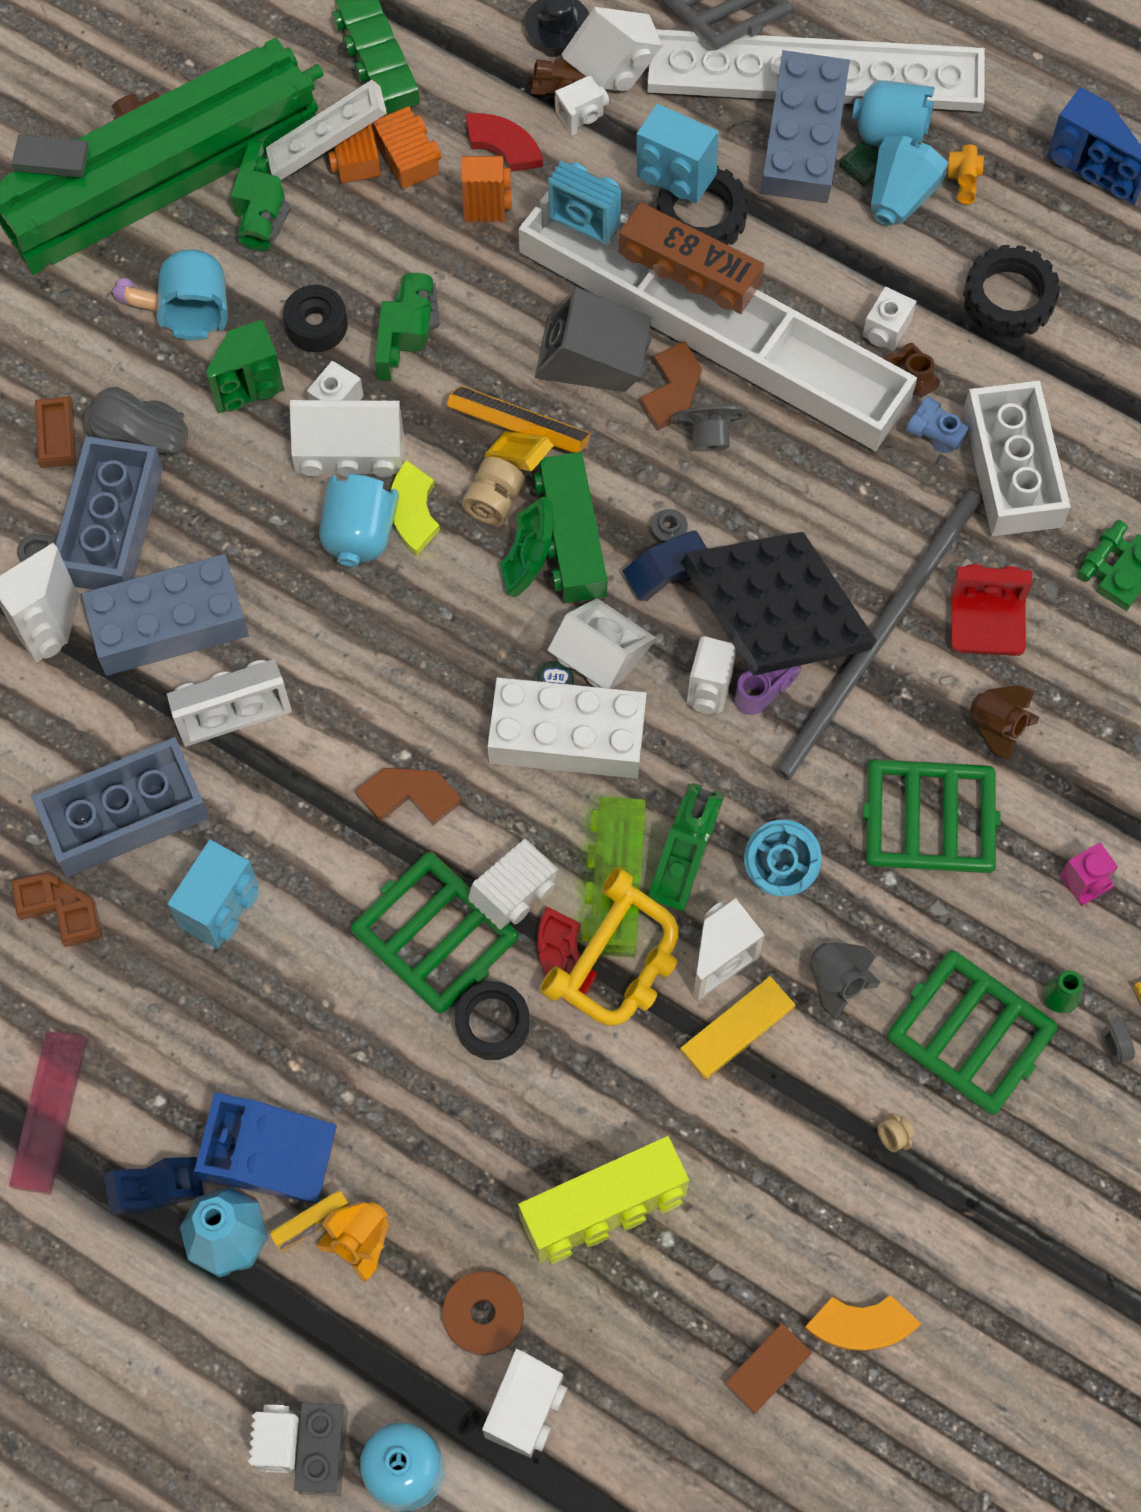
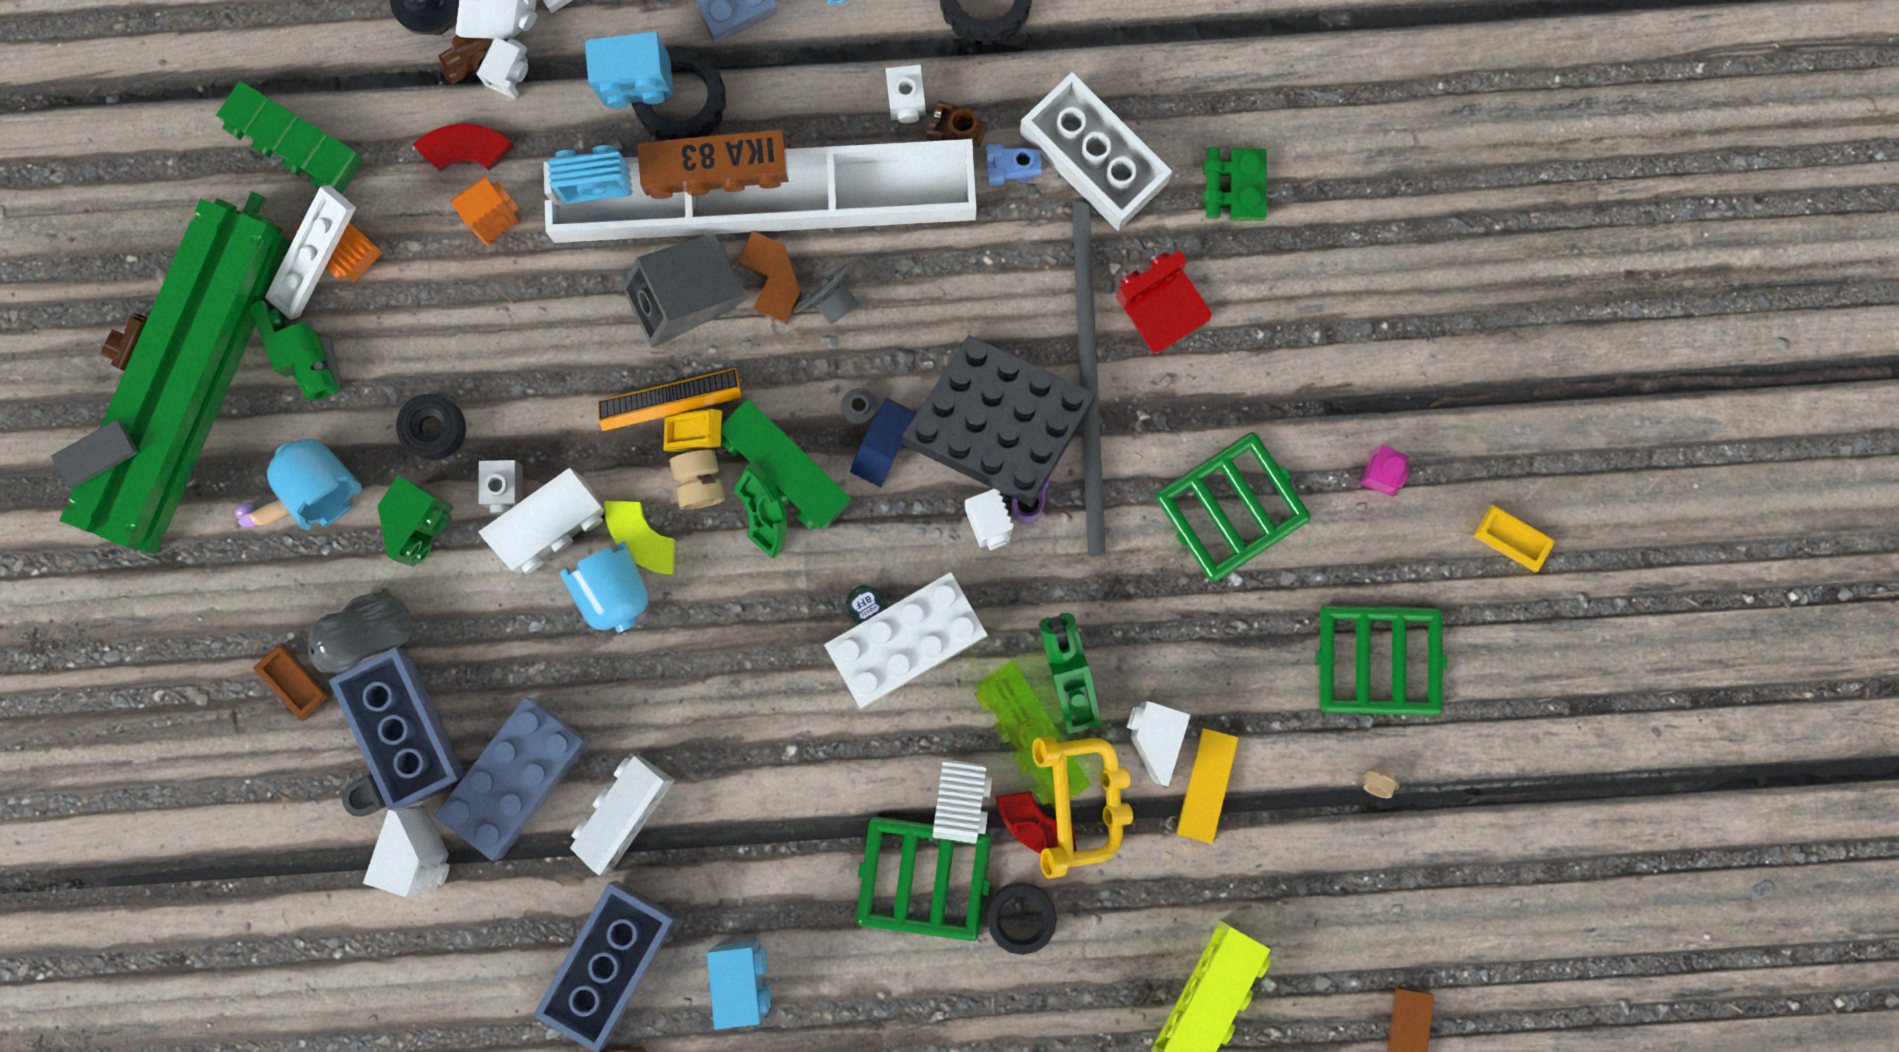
camera: 35 degrees left, 15 degrees up
dark orange tile [355,768,462,826] -> none
orange brick [372,106,442,189] -> none
green plate [375,273,440,381] -> none
white slope [548,598,656,689] -> none
medium azure cone [744,820,822,897] -> none
light orange tile [804,1295,922,1351] -> none
dark grey brick [810,942,881,1017] -> none
reddish brown brick [970,684,1039,759] -> none
green cone [1042,971,1083,1013] -> none
dark grey tile [1101,1017,1135,1063] -> none

